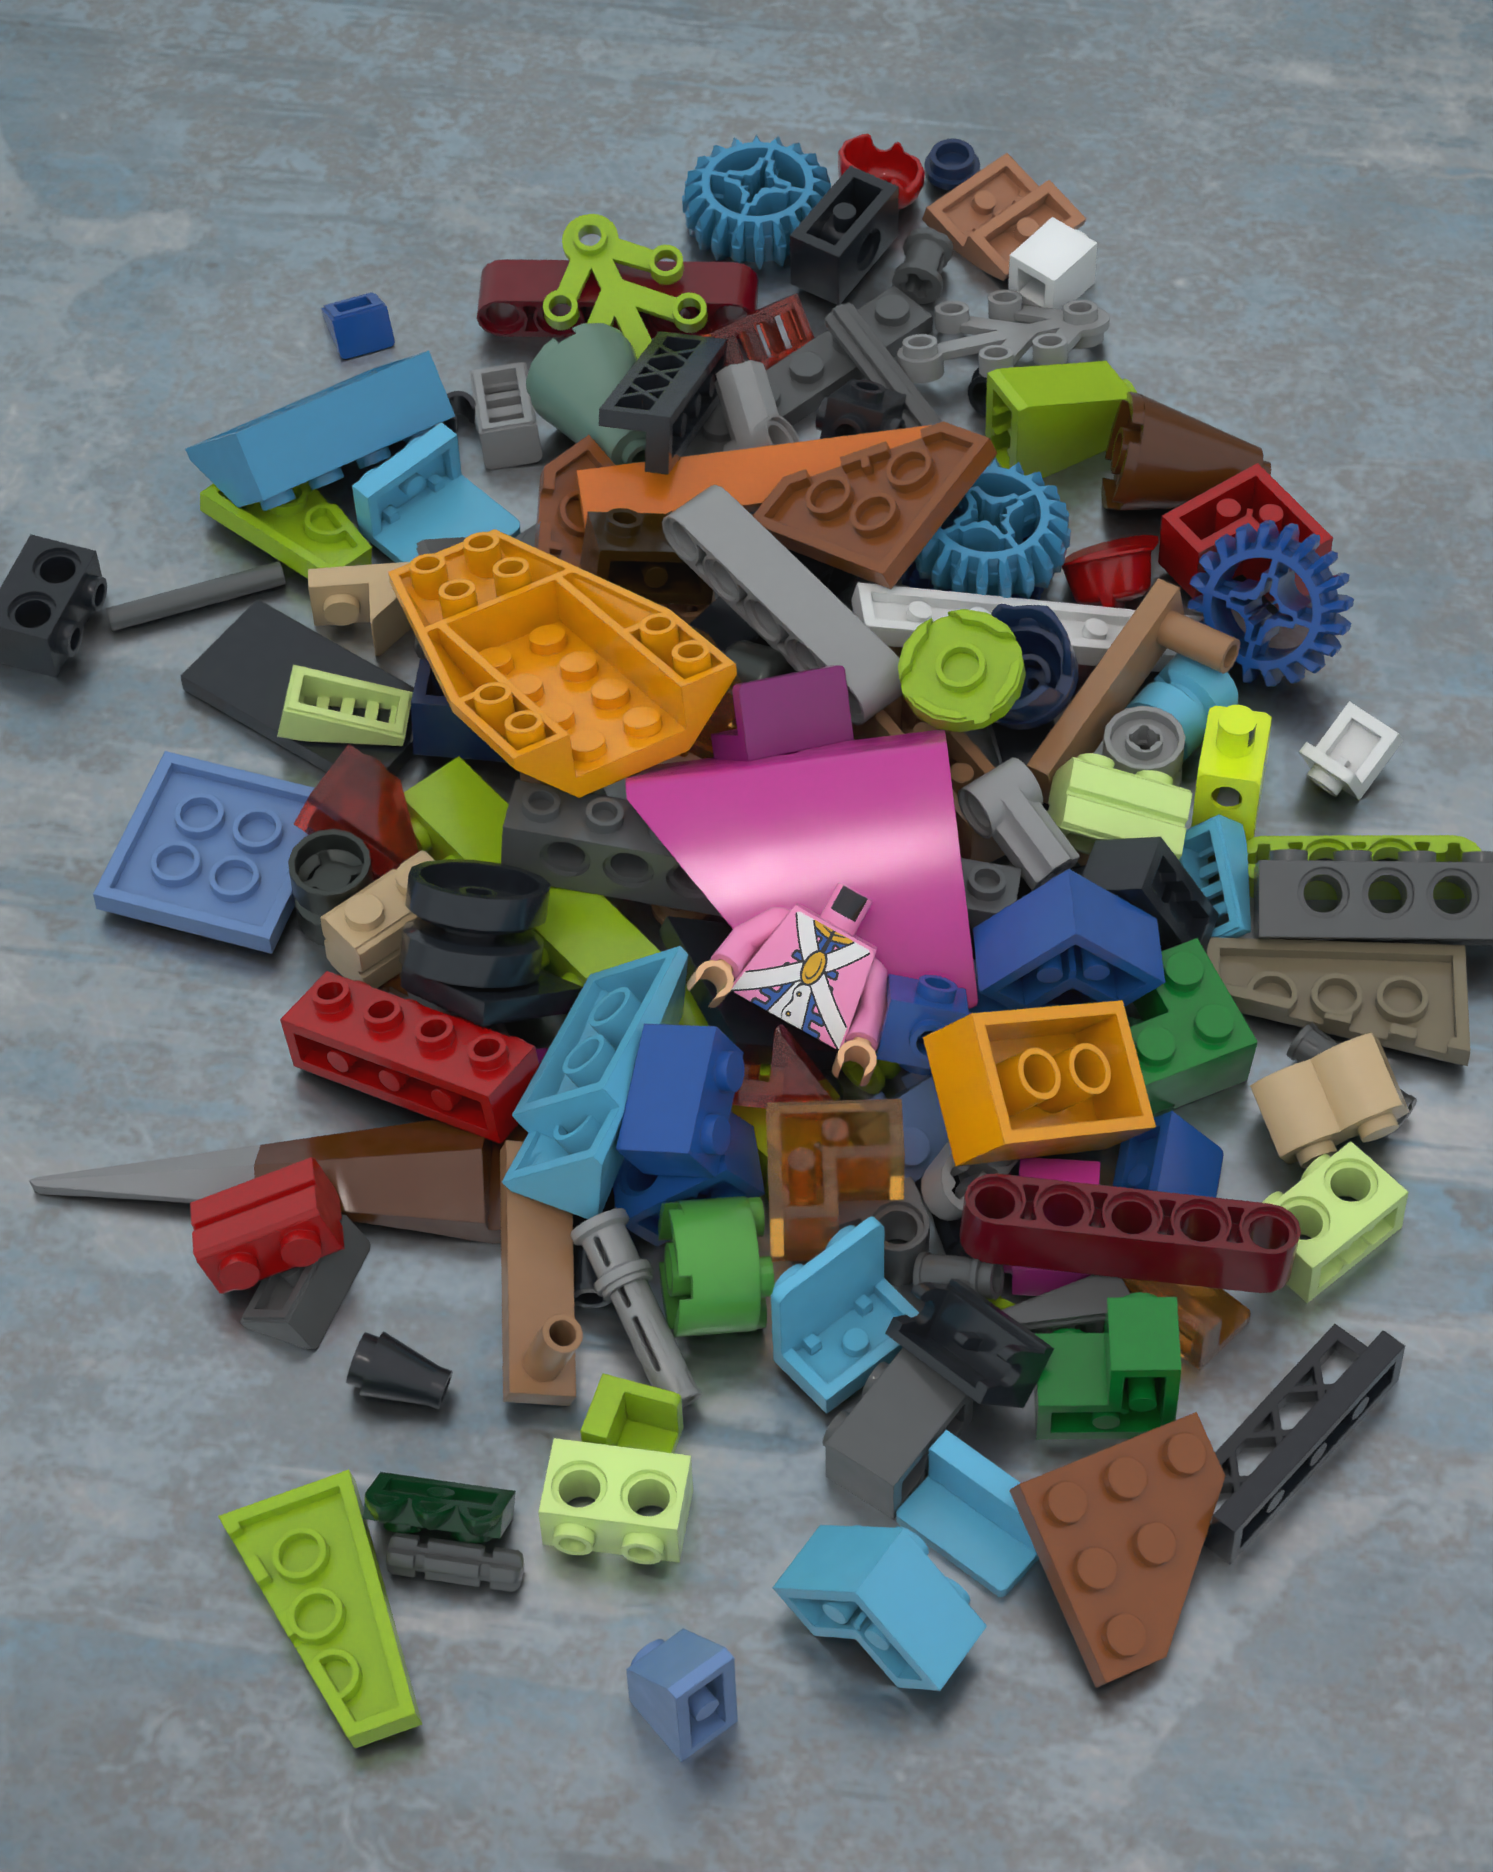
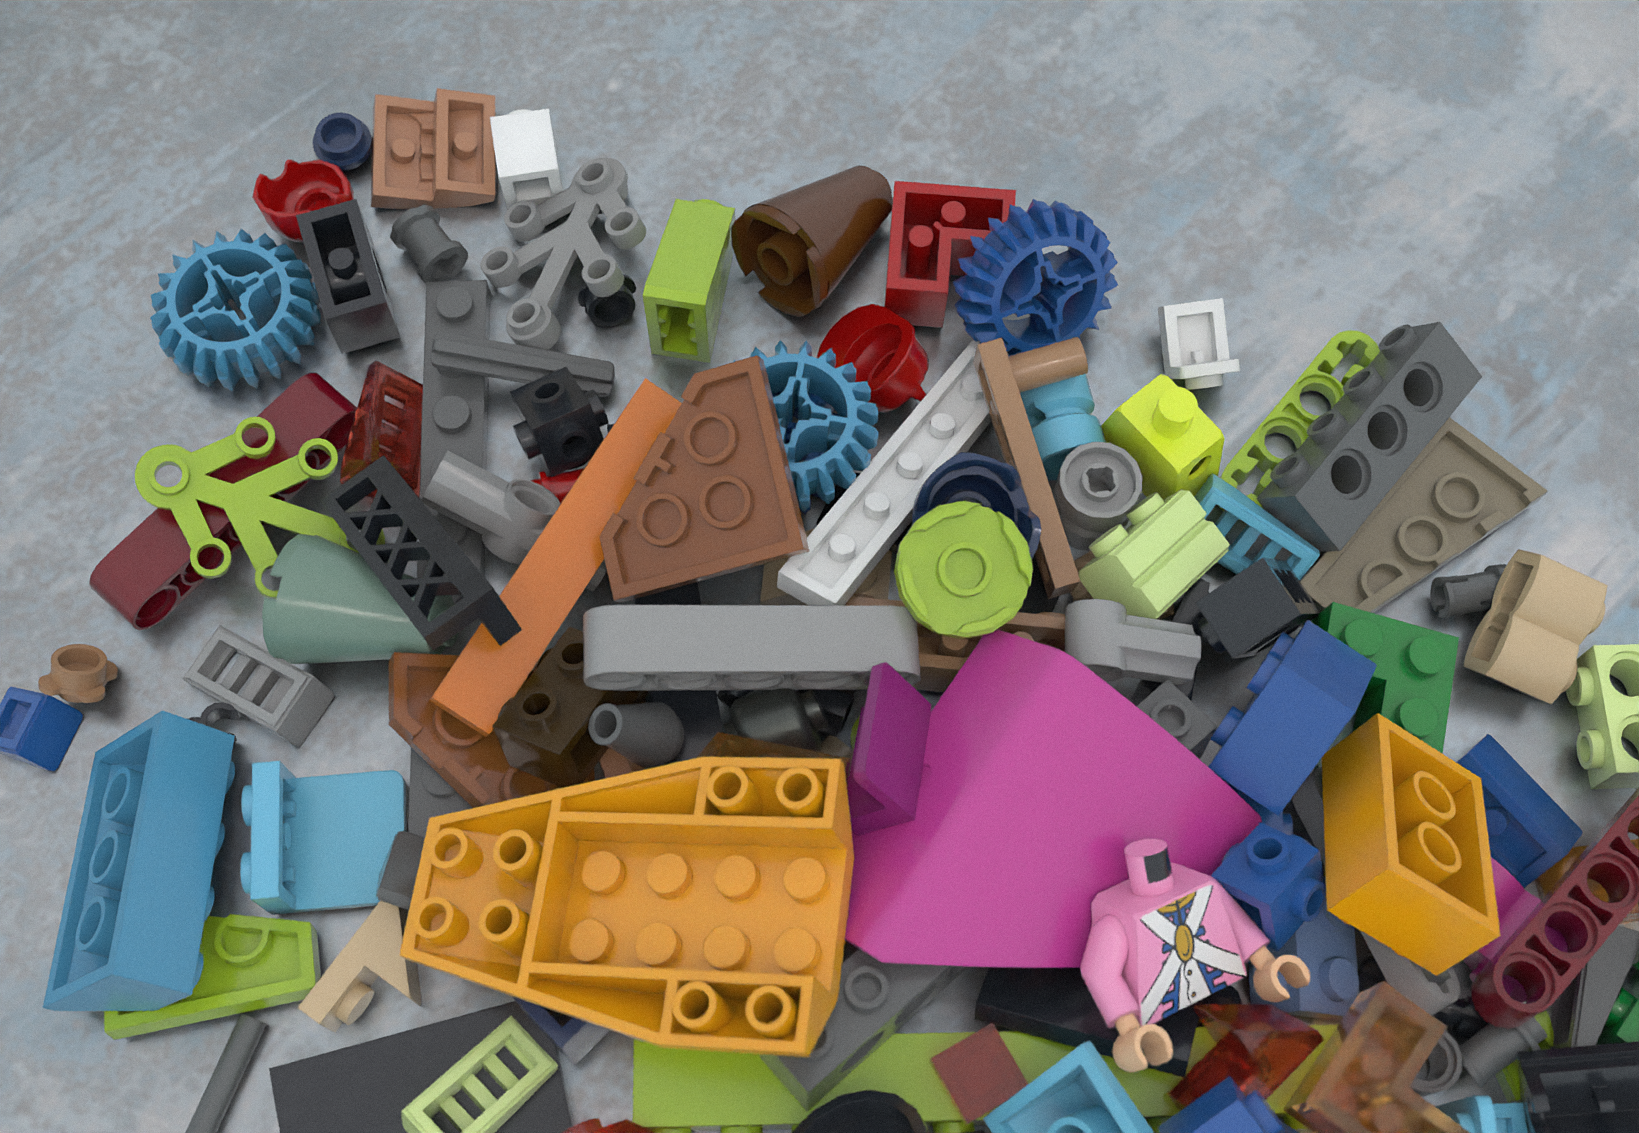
camera: 55 degrees left, 15 degrees up
none -> medium nougat plate [38,644,118,703]
none -> dark grey cone [589,702,684,769]
none -> clear red tile [929,1022,1028,1125]

